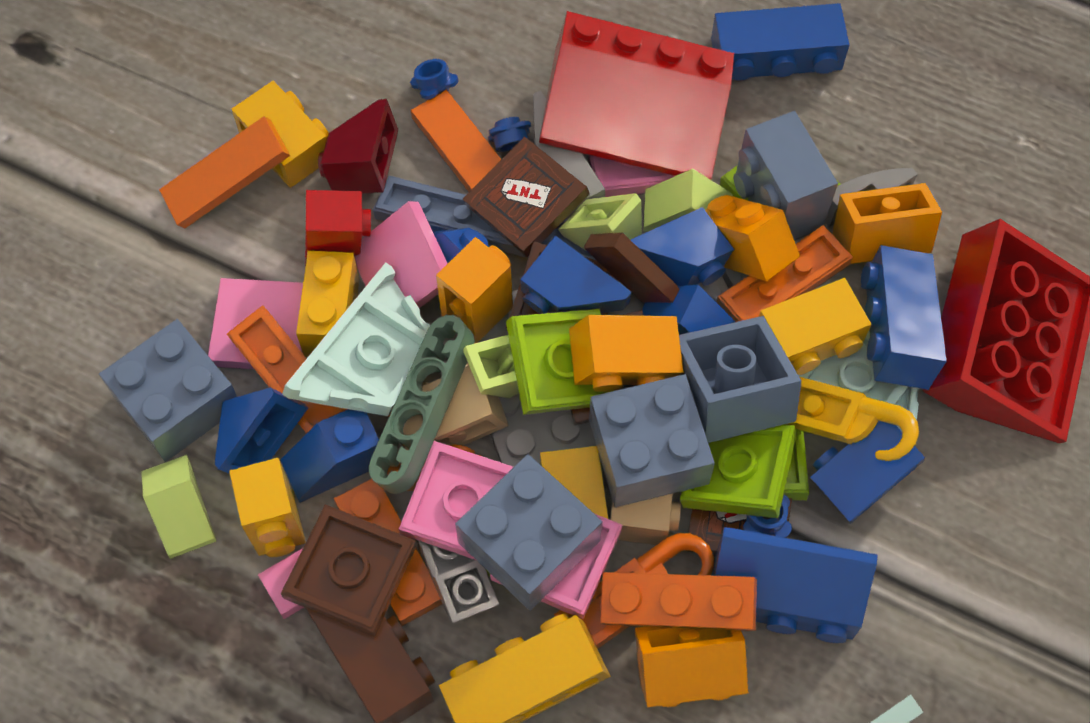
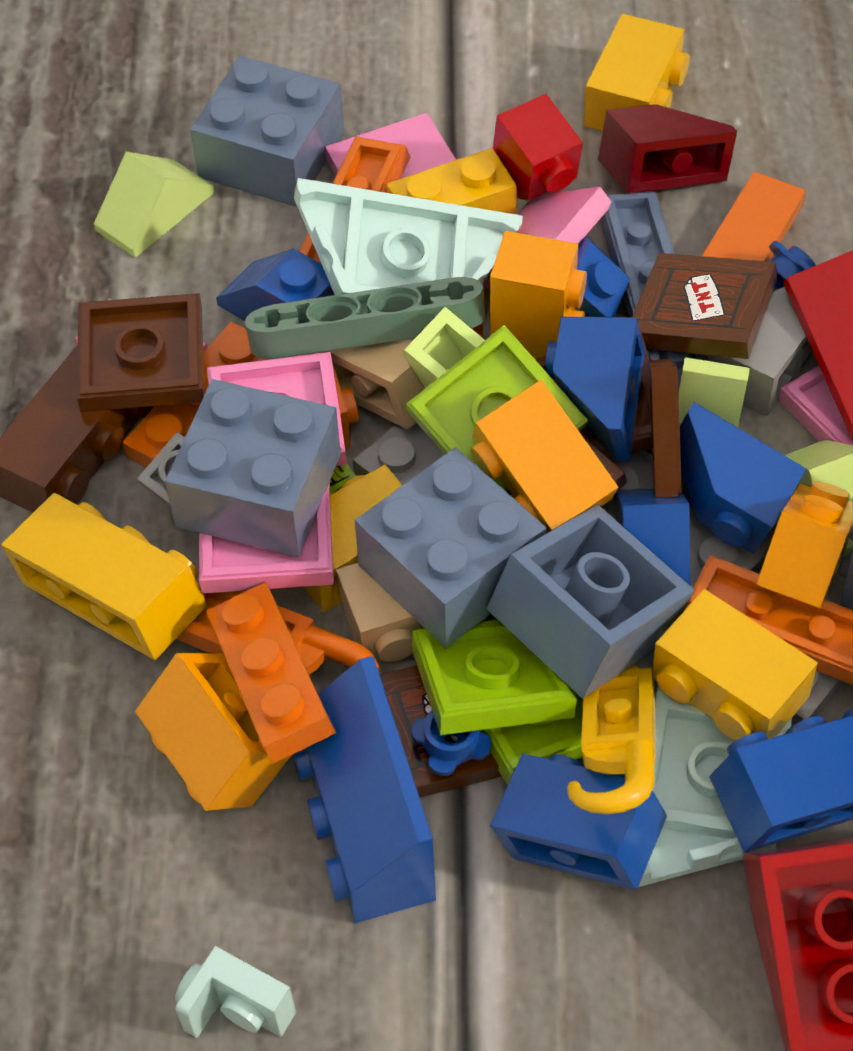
camera: 65 degrees right, 10 degrees down
orange tile [159,116,290,228] -> none
blue slope [214,388,308,474] -> none
yellow brick [229,458,306,557] -> none
blue plate [410,59,459,99] -> none

